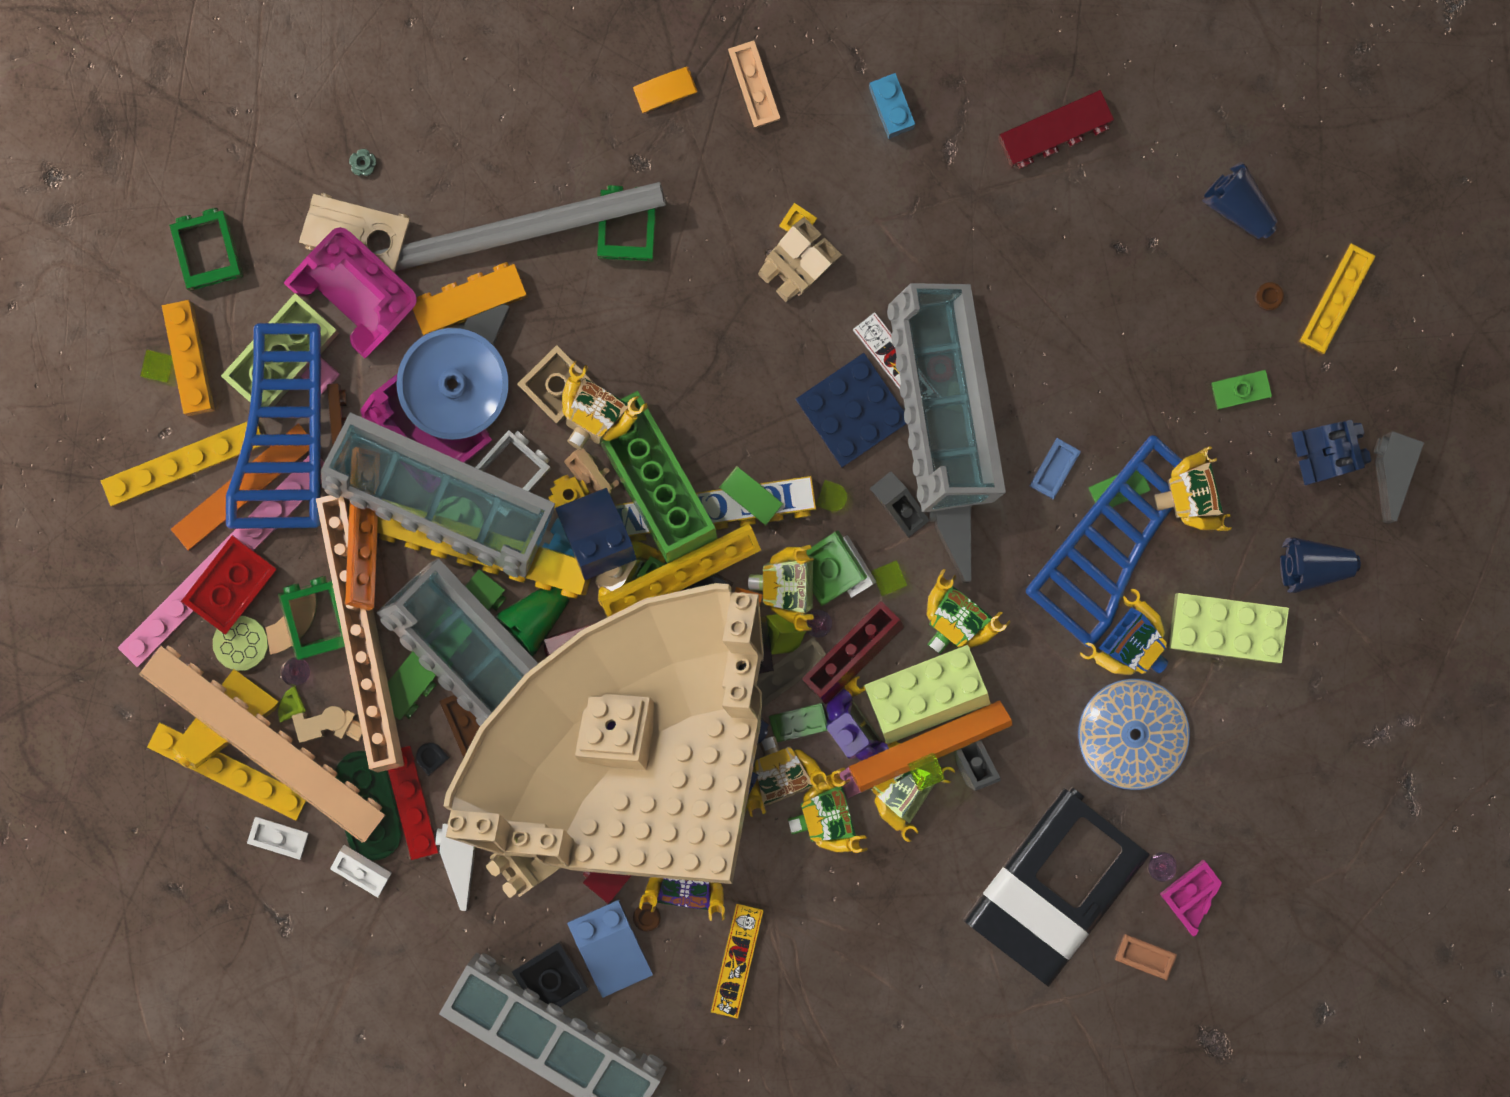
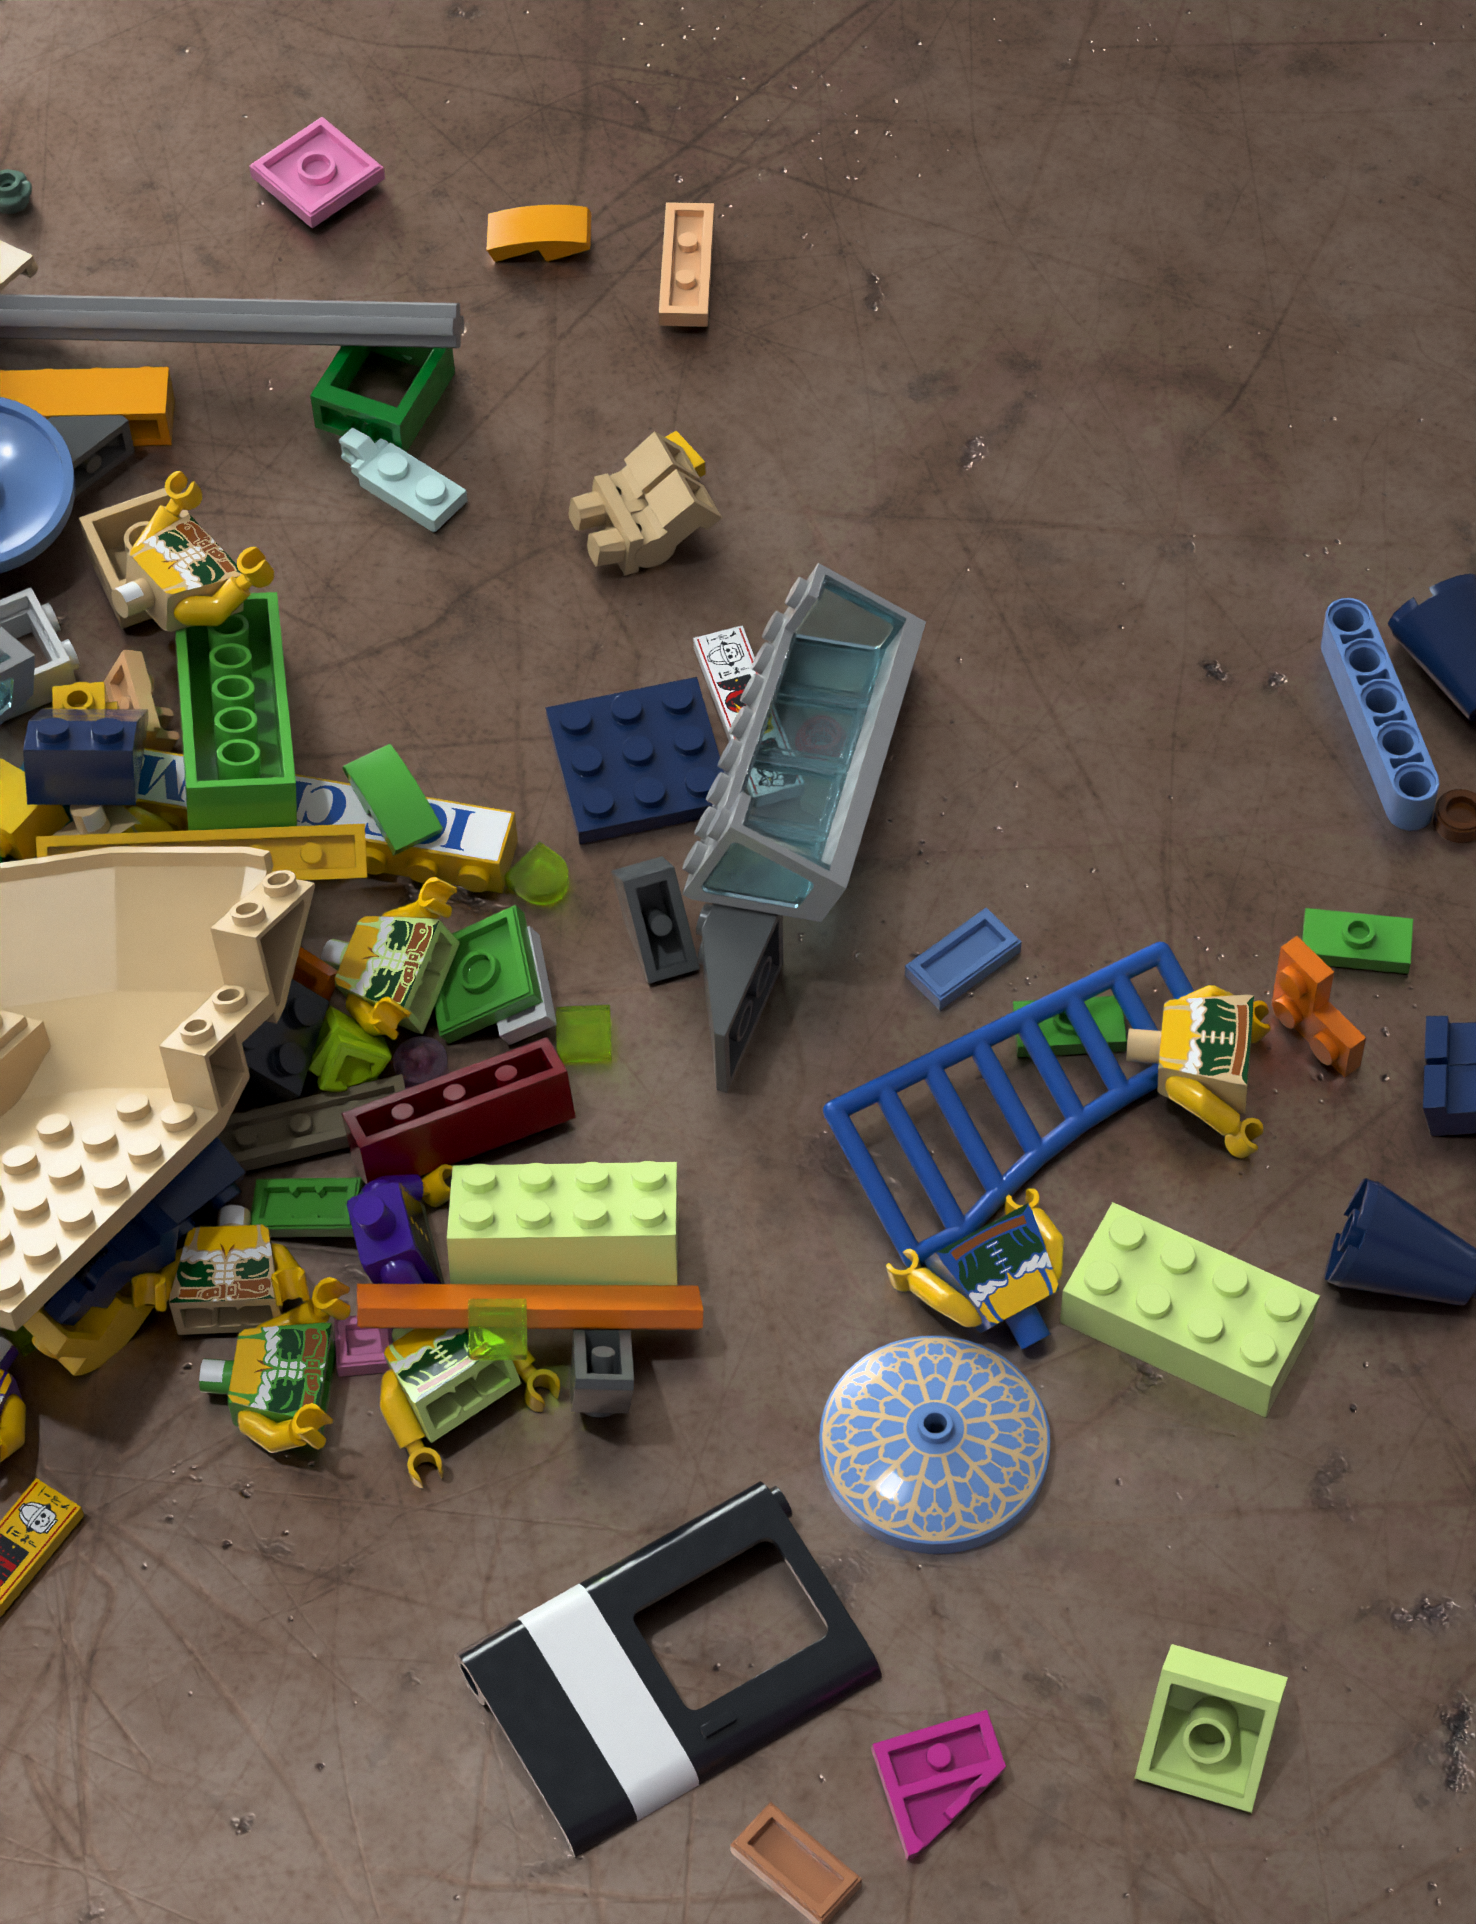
camera: 20 degrees right, 30 degrees down
dark azure brick [869,73,915,139] -> none
torso [926,569,1010,654] -> none
dark red brick [998,90,1114,169] -> none
clear purple tile [1148,852,1177,882] -> none
none -> bright pink plate [249,117,385,228]
none -> lime tile [317,1034,391,1092]
none -> light aqua hinge [339,428,468,533]
none -> yellowish green slope [1135,1644,1288,1813]
none -> orange plate [1271,936,1366,1078]
none -> medium blue beam [1321,598,1439,831]

